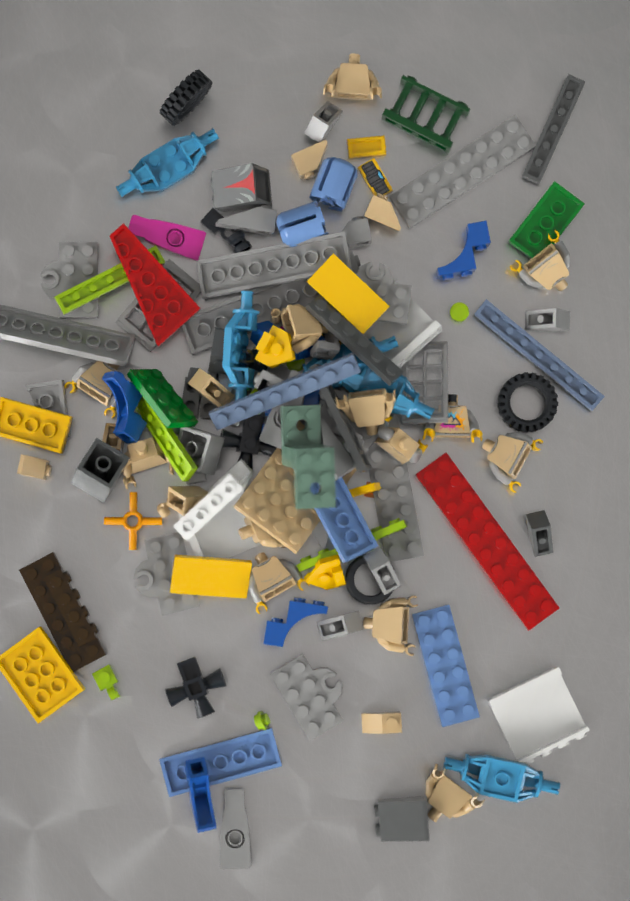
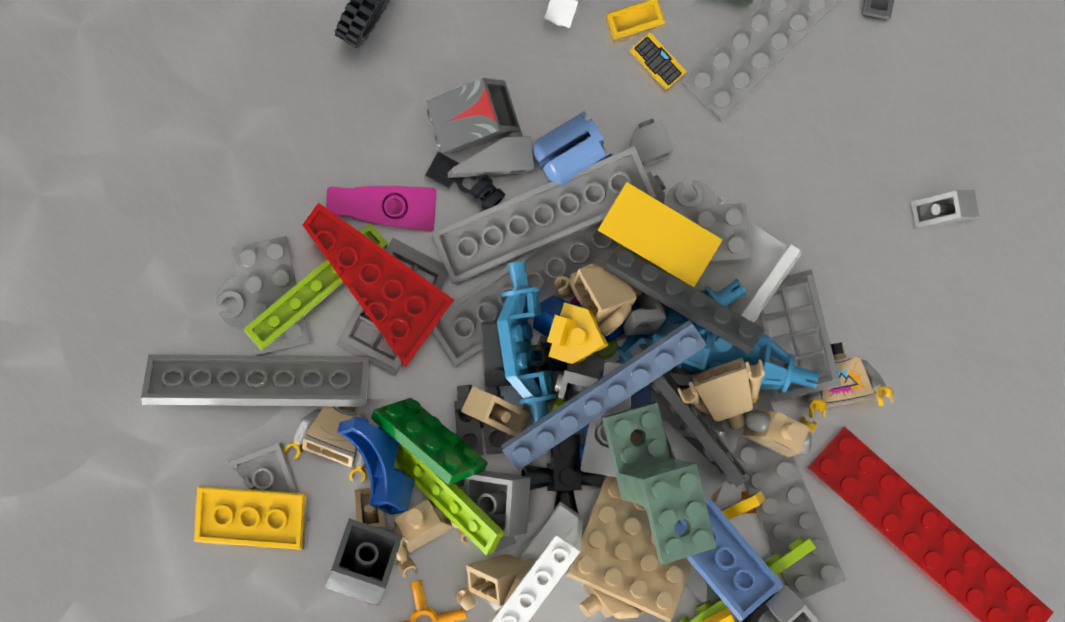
camera: 15 degrees left, 0 degrees up
tan slope [17,454,52,480] -> none
dark azure plate [116,128,219,197] -> none
tan slope [291,140,327,180] -> none
medium blue cylinder [309,157,358,212] -> none
tan slope [364,193,401,231] -> none
blue arch [436,221,491,281] -> none
lime tile [450,302,469,322] -> none
sand blue plate [474,299,605,412] -> none
tan torso [482,432,543,493] -> none
black tyre [497,372,558,433] -> none
green plate [508,181,585,259] -> none
tan torso [510,230,570,291] -> none
dark grey slope [526,510,553,557] -> none

